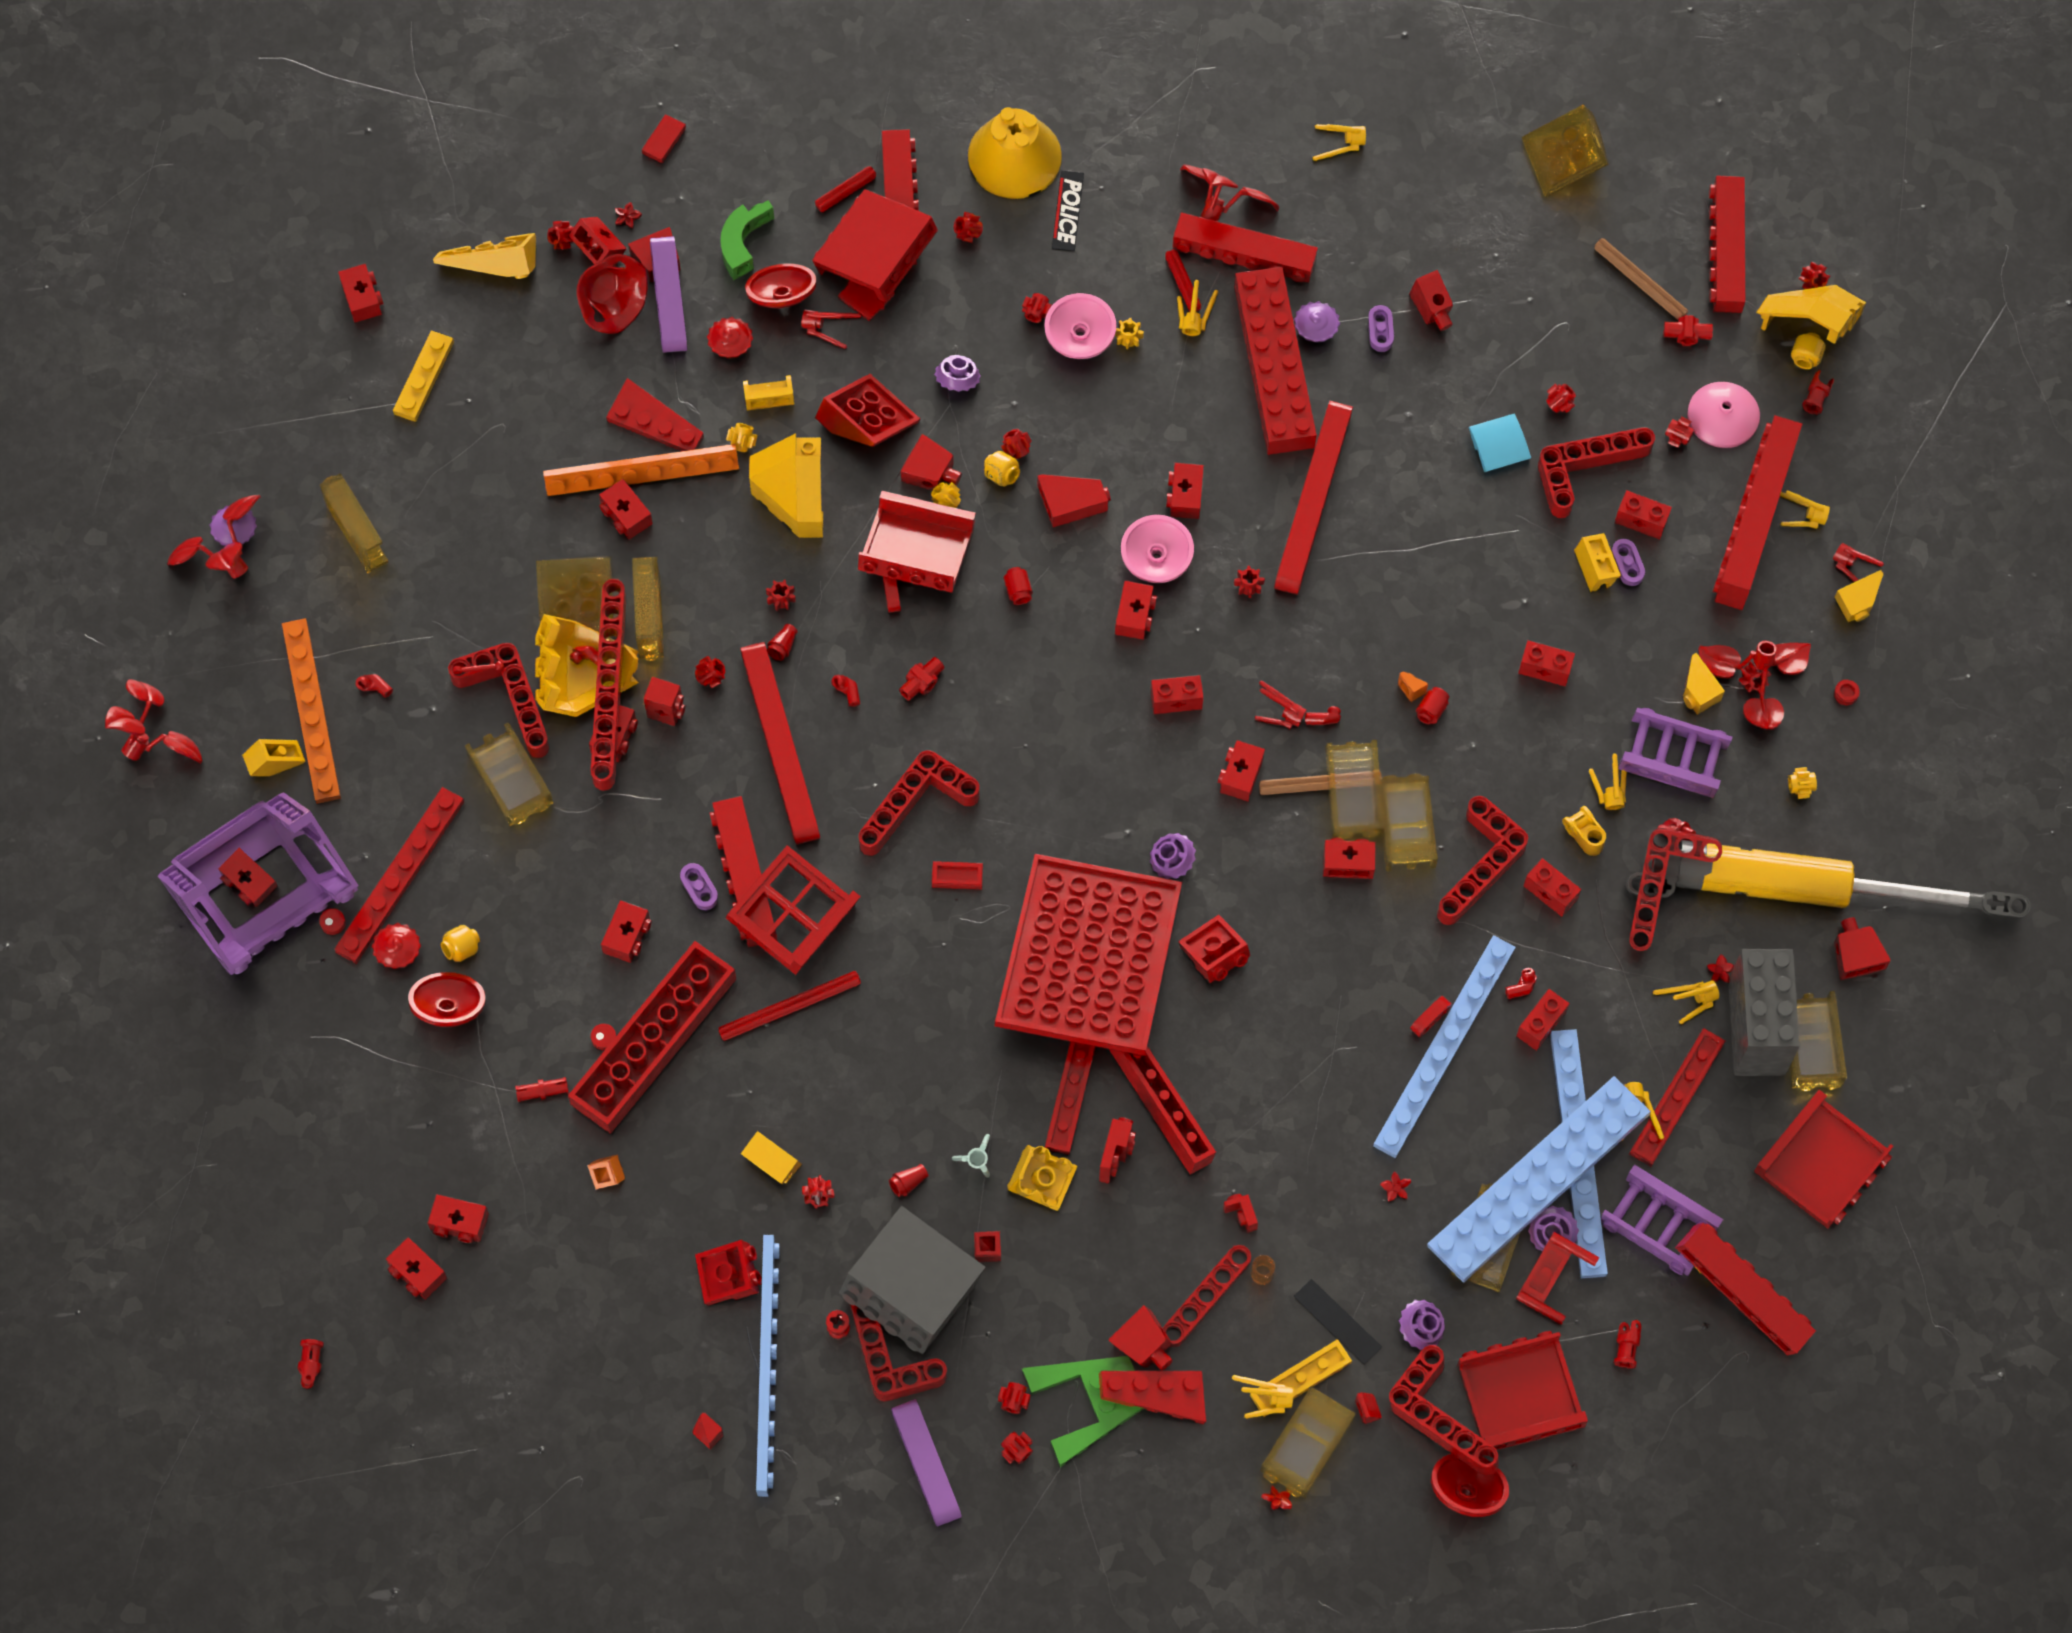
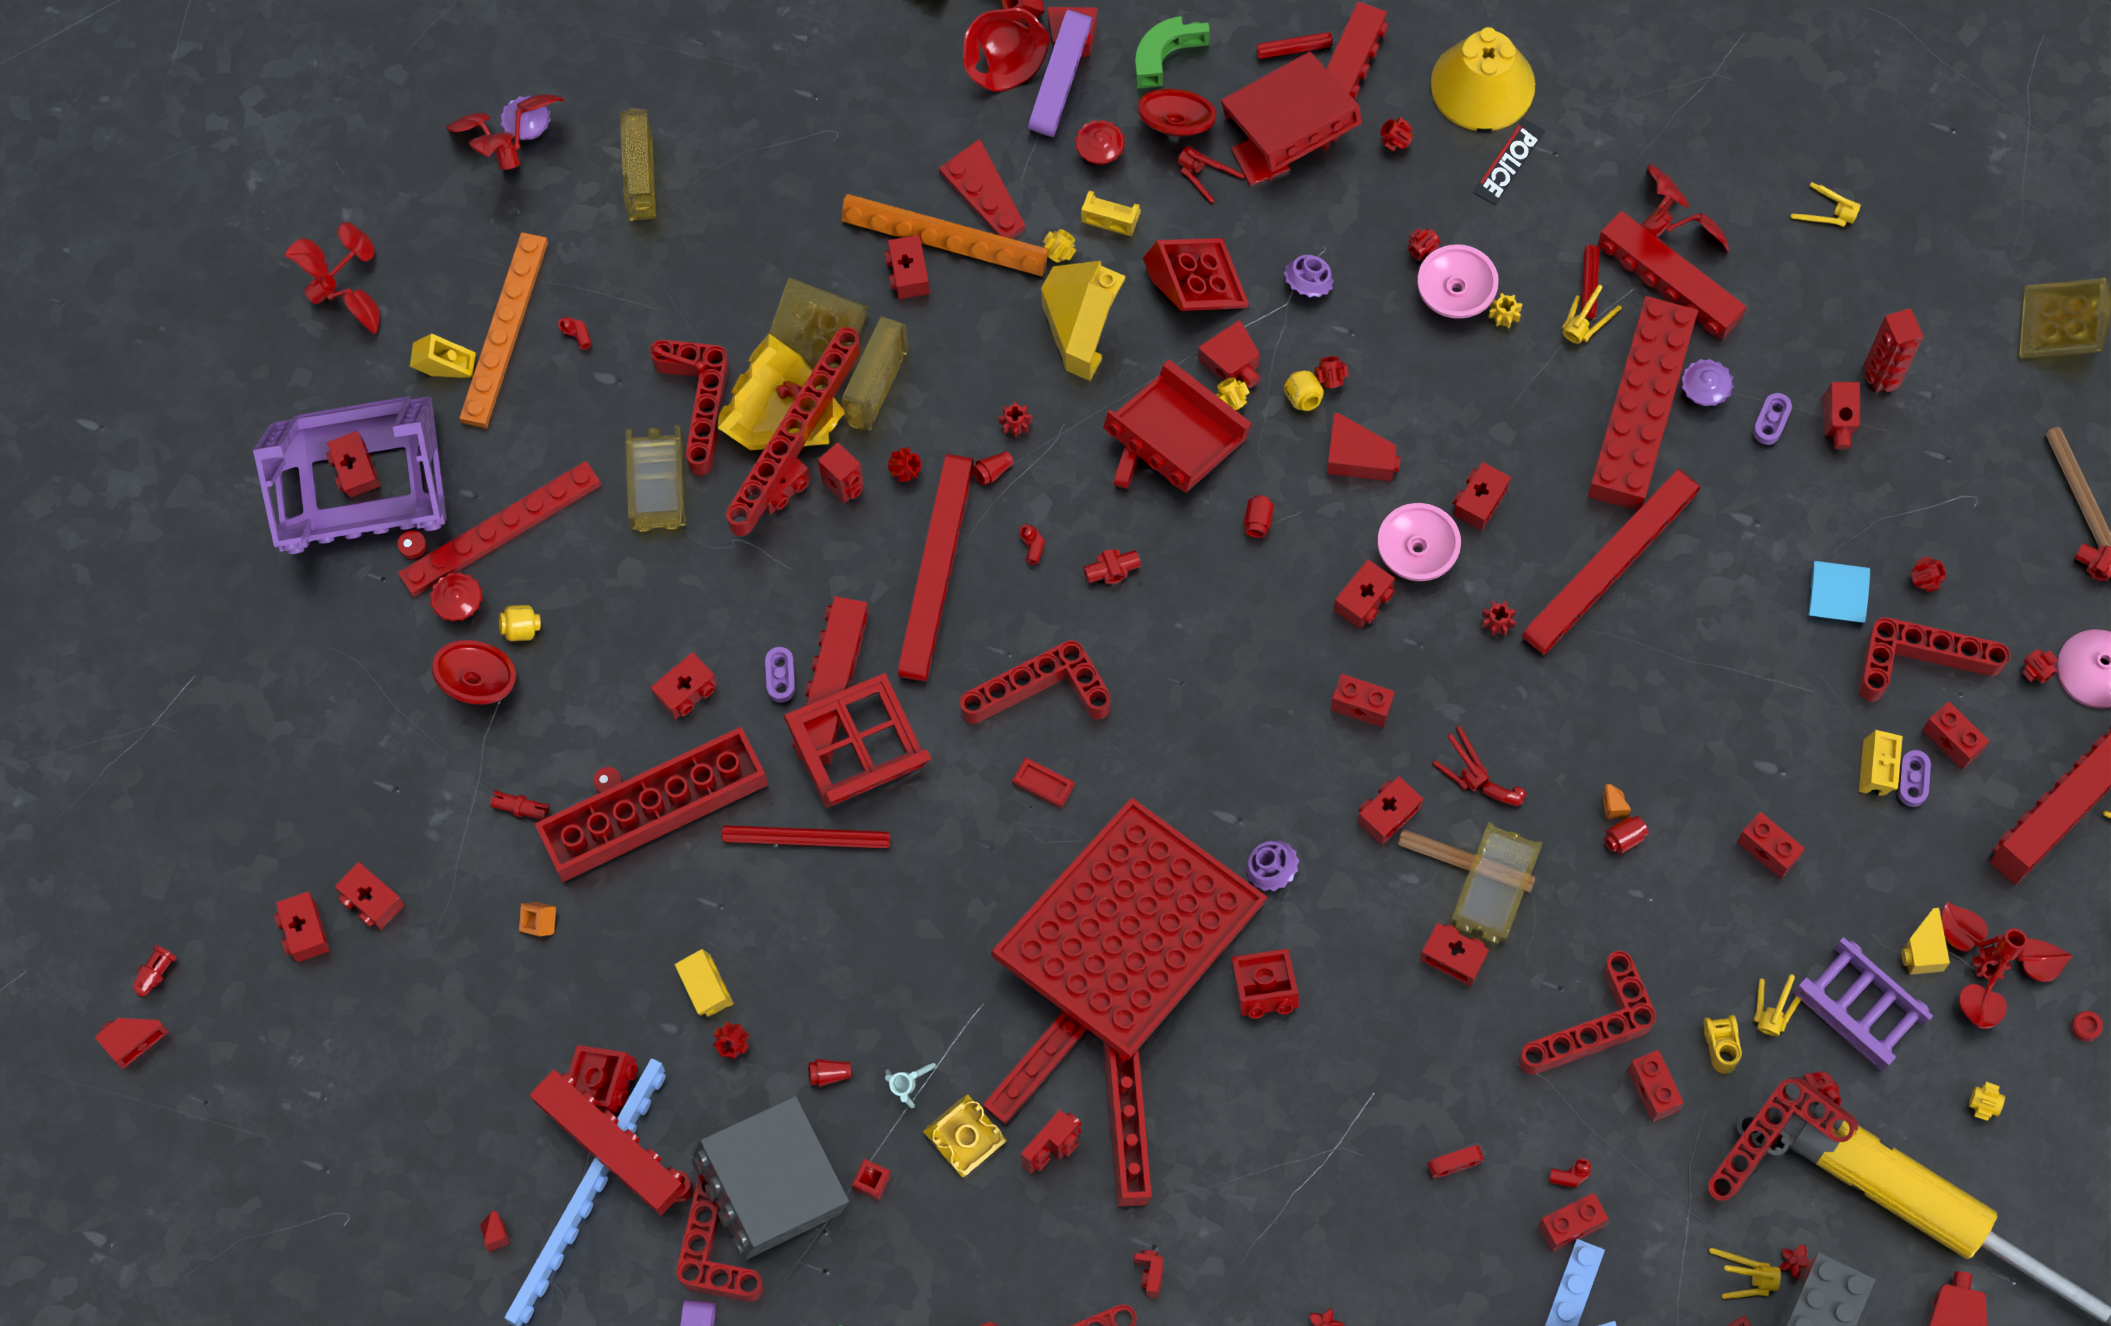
camera: 30 degrees right, 0 degrees up
yellow plate [393,331,454,422] -> none
light blue plate [1373,935,1515,1159] -> none
clear yellow door [1377,774,1438,871] -> none
none -> red slope [95,1018,169,1069]
none -> red brick [529,1069,685,1216]
none -> red brick [1863,308,1924,392]

